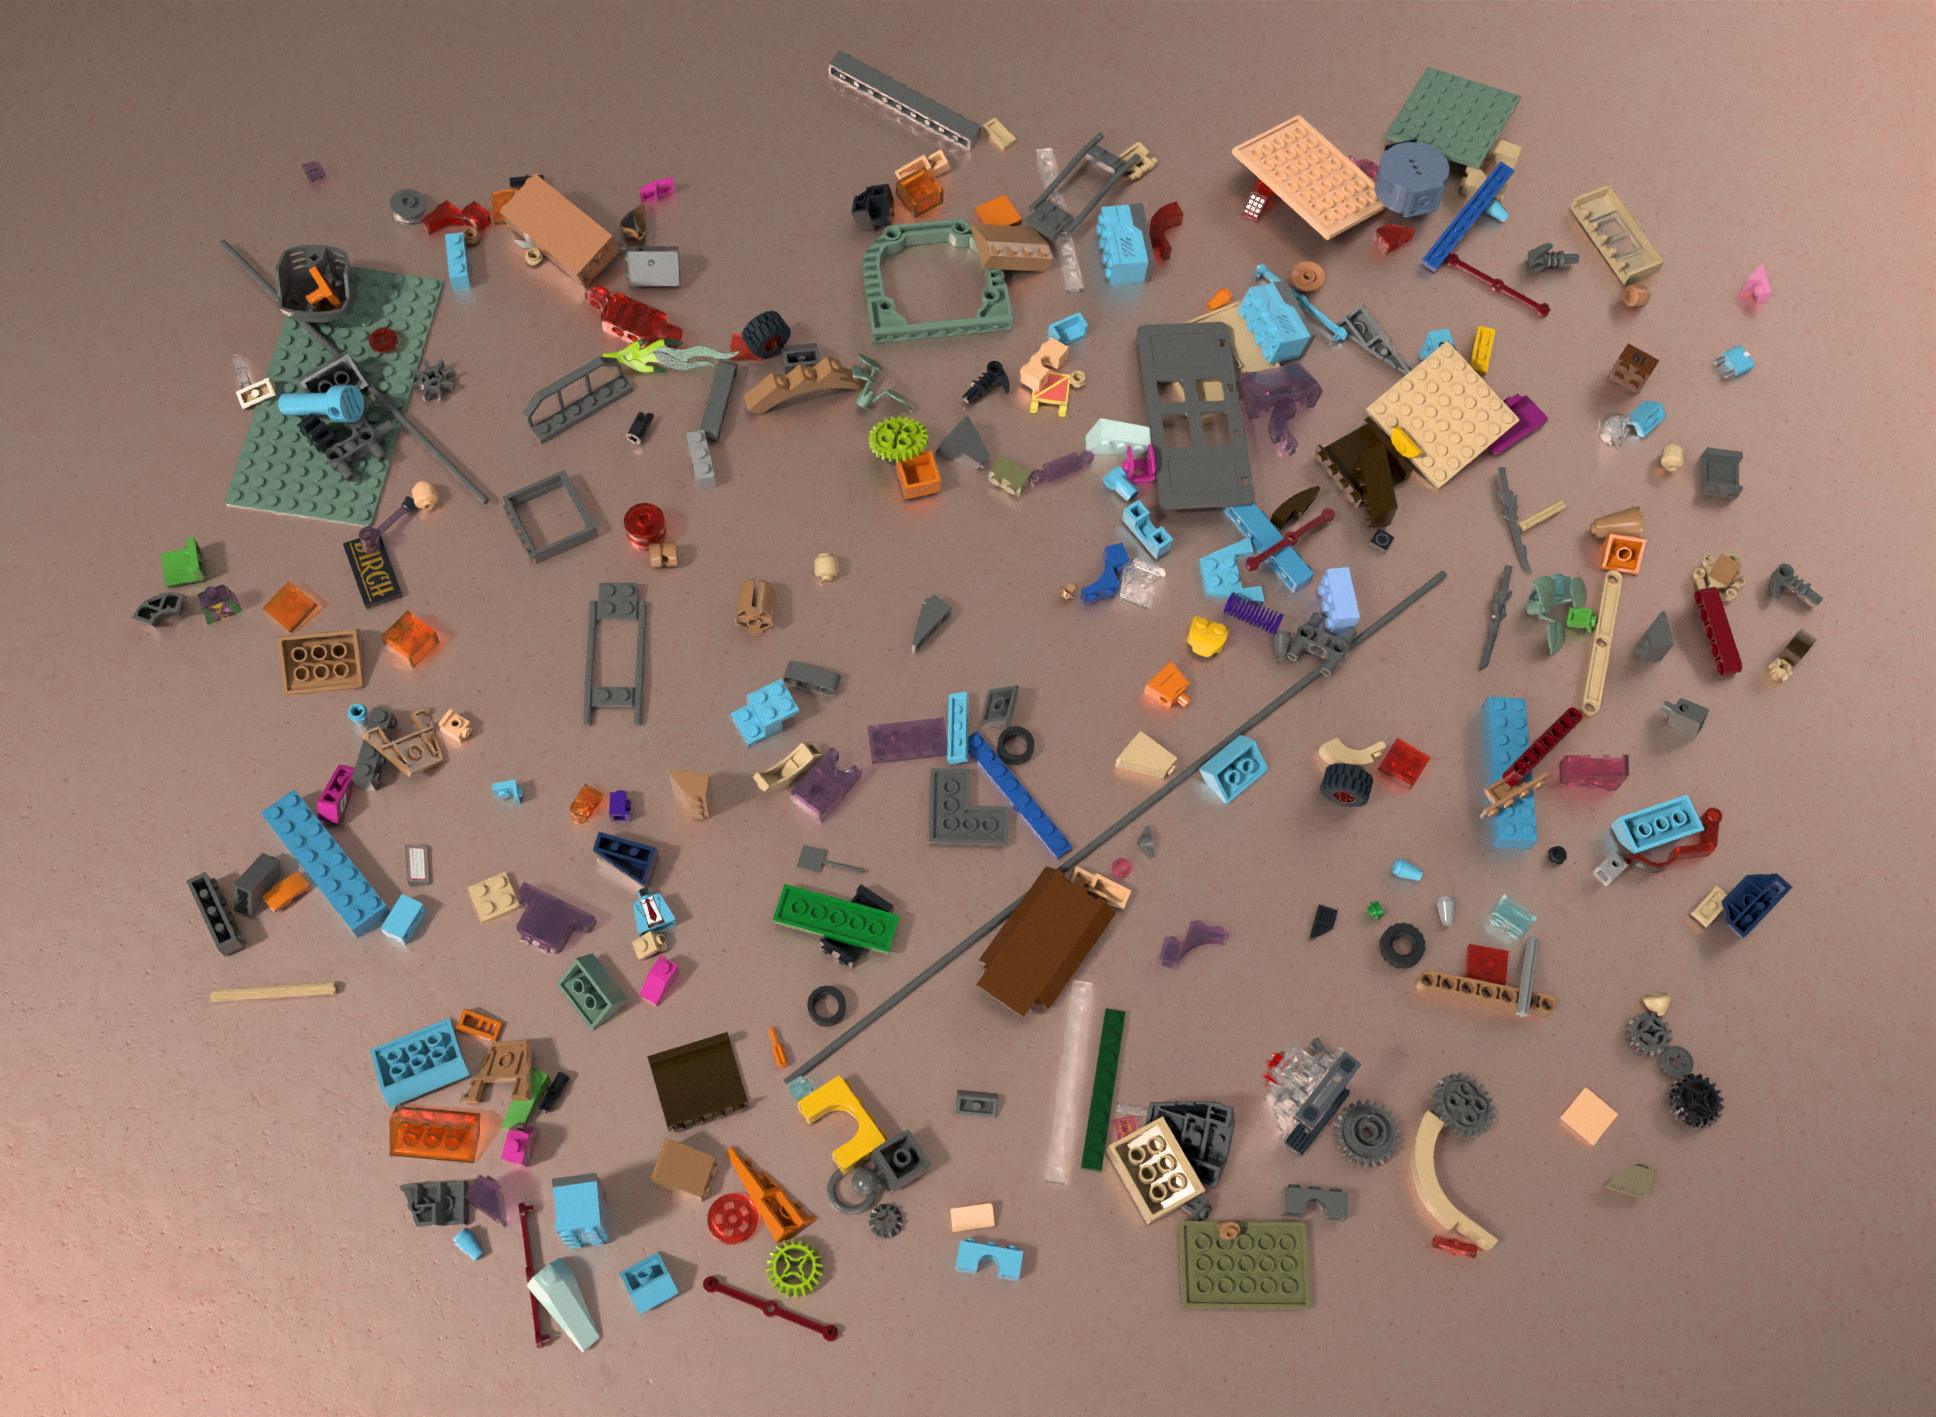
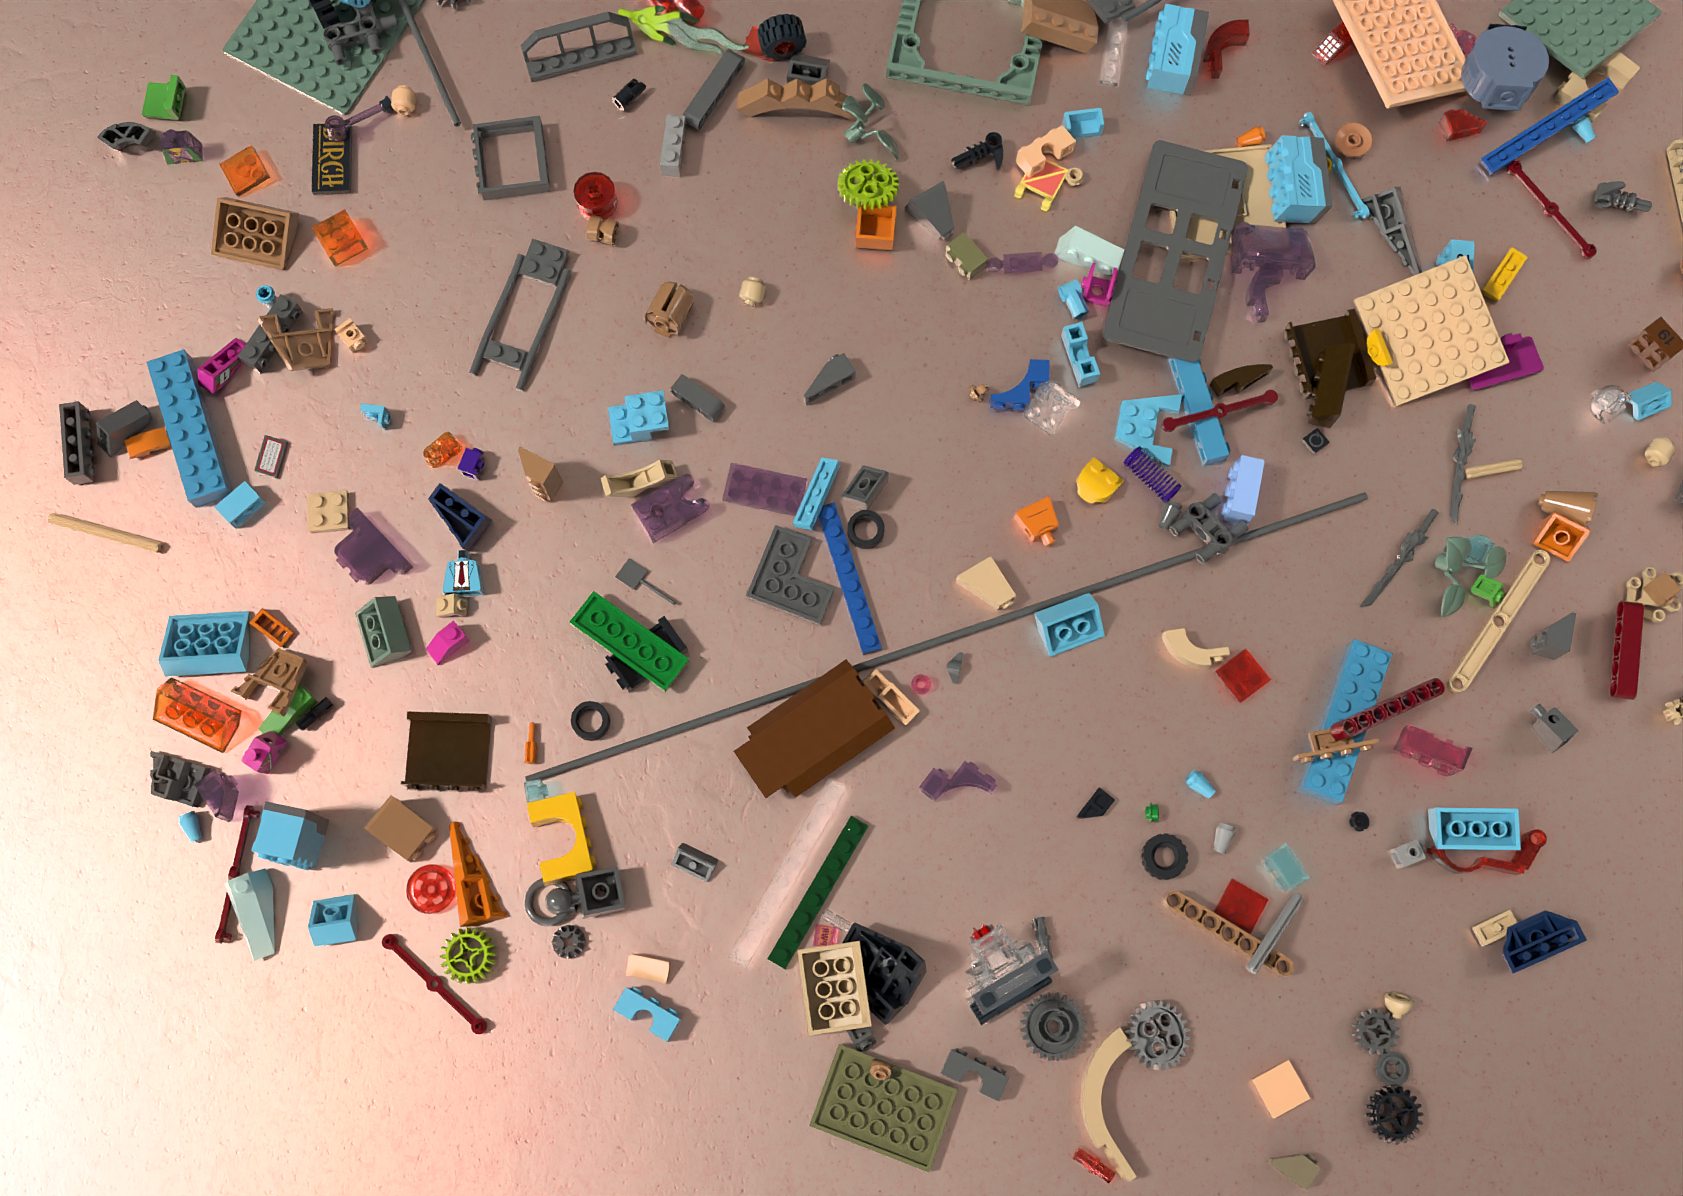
camera: 25 degrees right, 10 degrees up
black wheel [1320,763,1374,807] -> none

